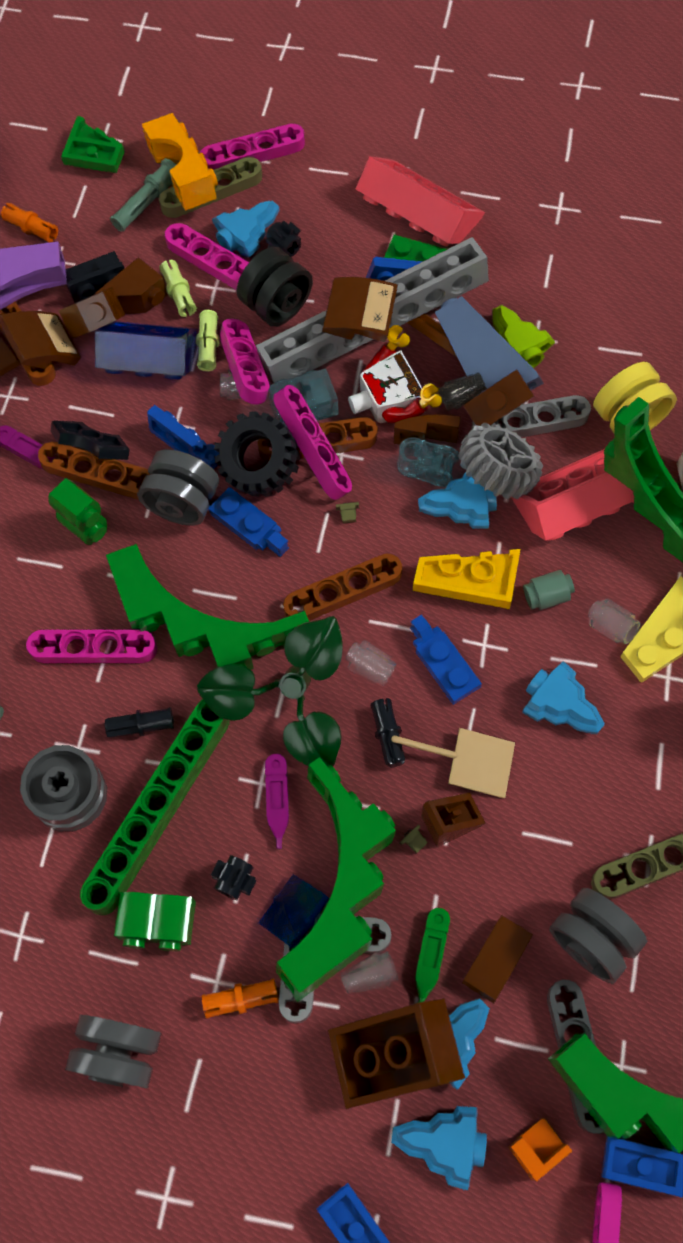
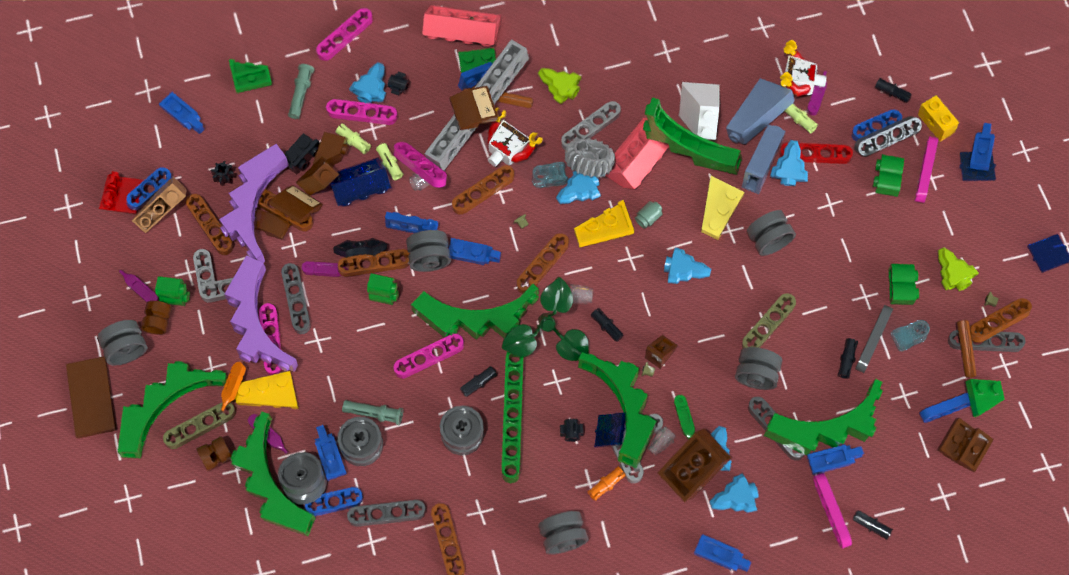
camera: 30 degrees left, 0 degrees up
orange pin [1,202,58,243] -> none
green brick [114,892,196,951] -> none
light orange arch [141,113,218,211] -> none
olive beam [159,157,263,218] -> none
black tyre [214,411,300,497] -> none
pearl dark grey wheel [236,246,313,327] -> none
magenta piece [265,754,289,850] -> none
clear light blue brick [268,368,339,428] -> none
dark pink beam [273,385,352,500] -> none
tan piece [391,728,515,799] -> none
reddish brown slope [394,415,461,449] -> none
blue hinge [410,615,482,705] -> none
sand blue slope [435,296,544,396] -> none
clear smoke cone [438,372,487,411] -> none
reddish brown slope [462,915,533,1003] -> none
reddish brown tile [463,369,534,426] -> none
orange panel [507,1119,572,1182] -> none
clear brick [588,598,640,644] -> none
light yellow wheel [593,361,677,433] -> none

